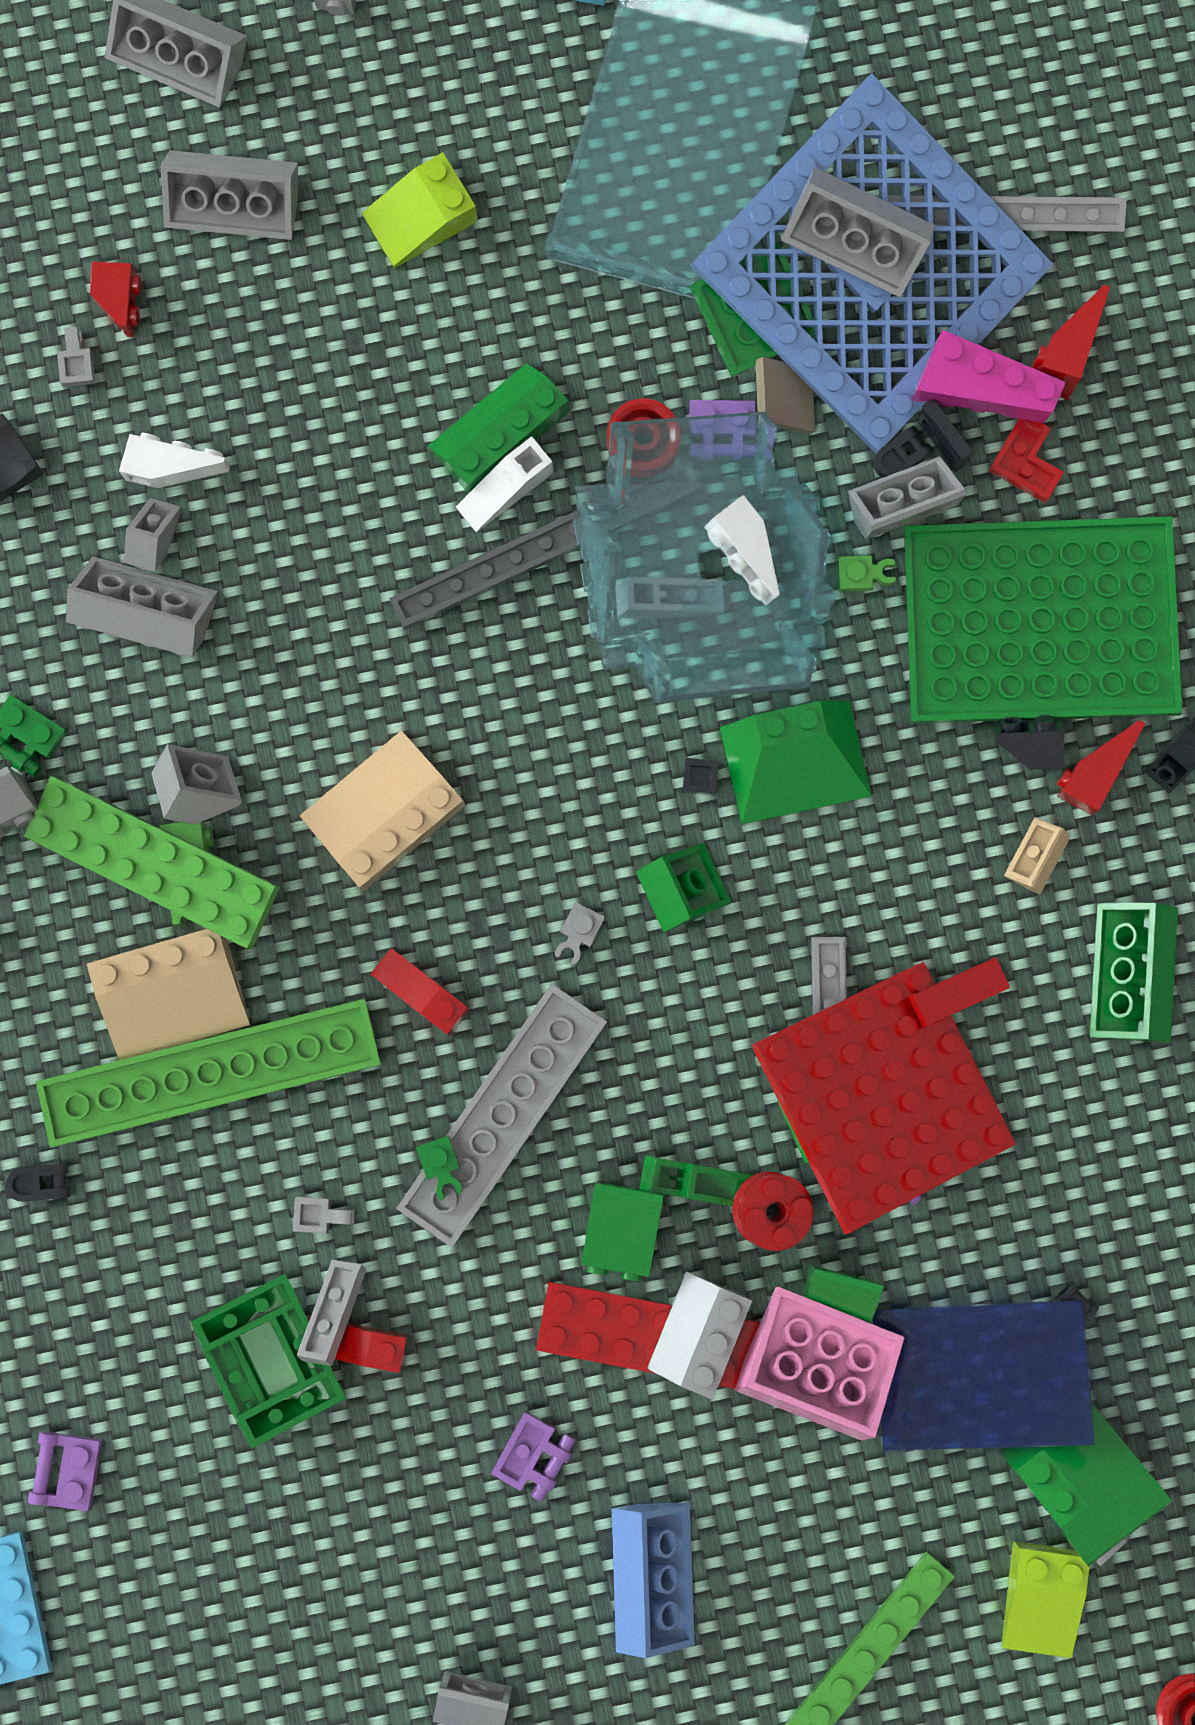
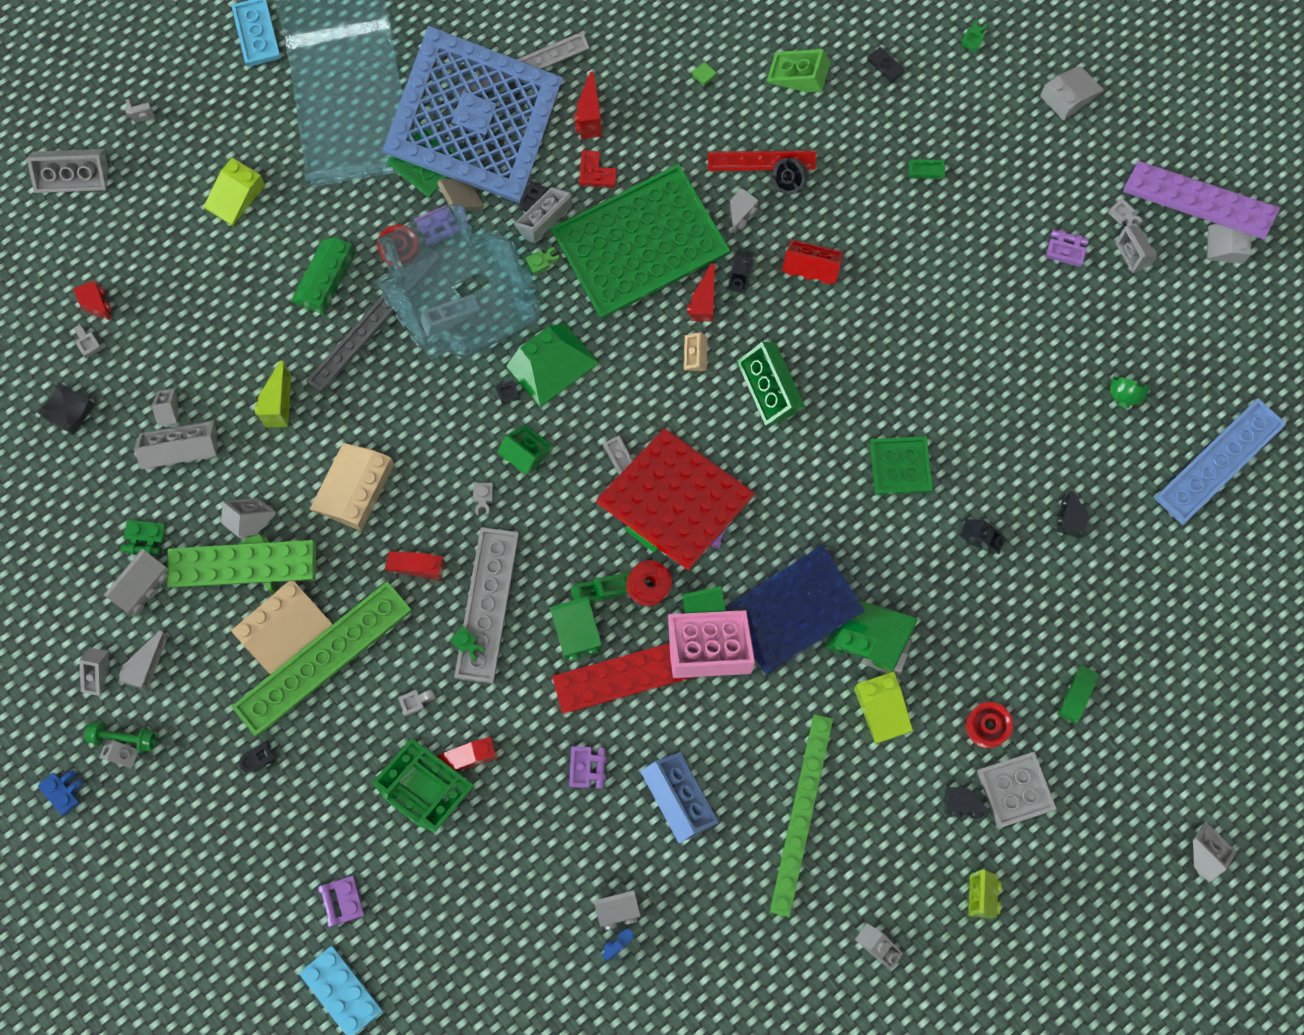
camera: 30 degrees left, 10 degrees down
white slope [119,433,230,488] -> none
light grey slope [161,150,298,240] -> none
light grey plate [297,1260,366,1366] -> none
white slope [456,437,554,533] -> none
light grey slope [647,1271,752,1400] -> none
white slope [705,495,780,606] -> none
light grey slope [781,167,934,297] -> none
red tile [909,957,1011,1028] -> none
dark pink wedge [911,330,1066,423] -> none
black plate [916,399,972,472] -> none
black slope [993,715,1064,770] -> none
none -> lime slope [255,361,292,428]

